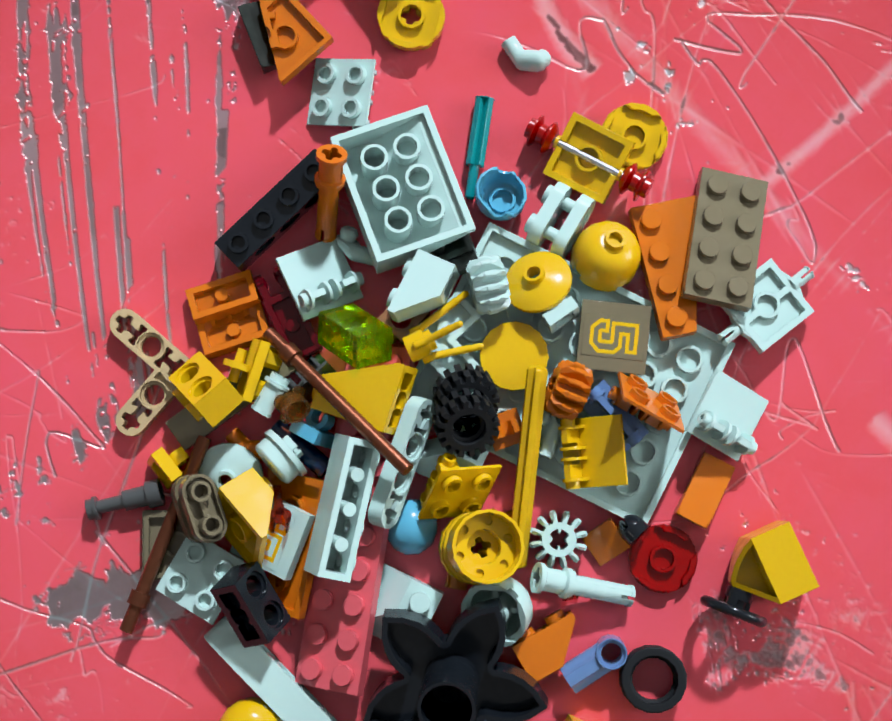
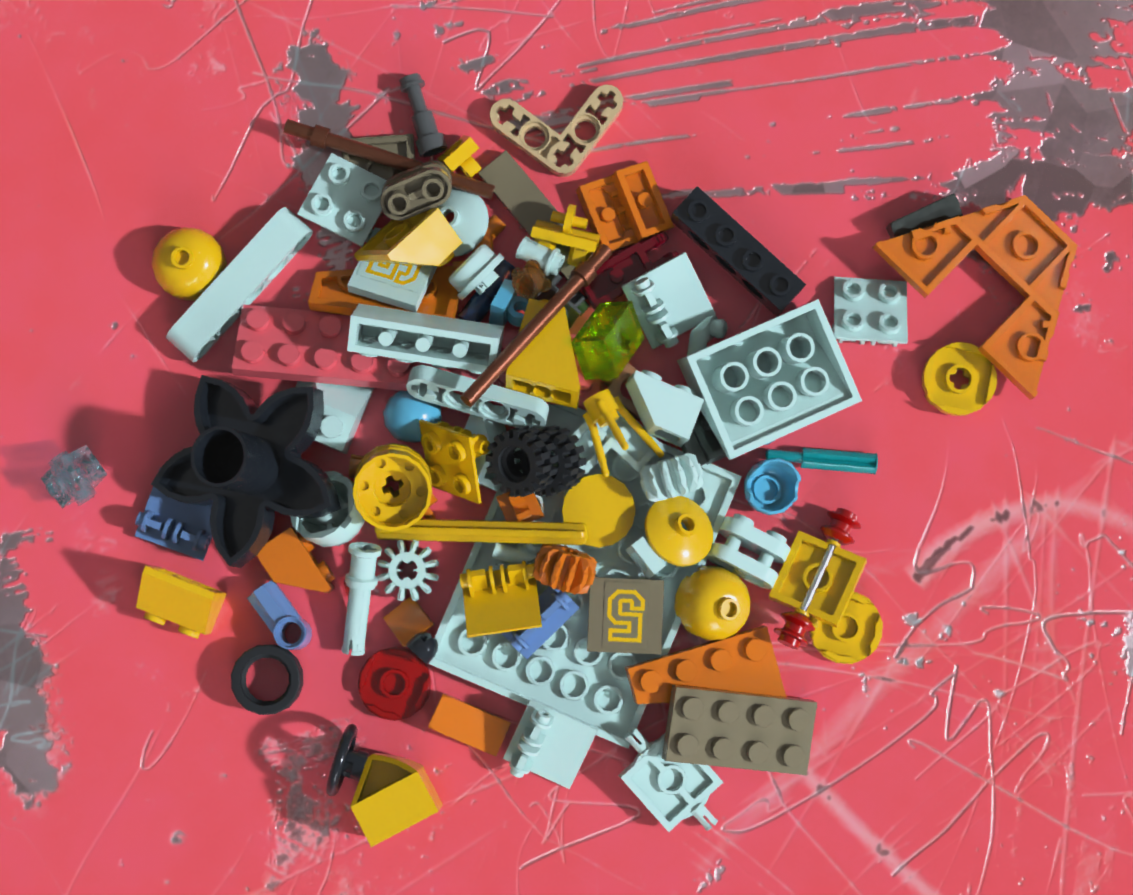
camera: 85 degrees right, 0 degrees up
yellow brick [168,351,245,428] -> none
black brick [210,561,291,648] -> none
clear red hand [268,485,292,533] -> none
orange pin [314,144,348,243] -> none
light aqua arm [501,36,551,72] -> none
orange hinge [607,371,685,434] -> none

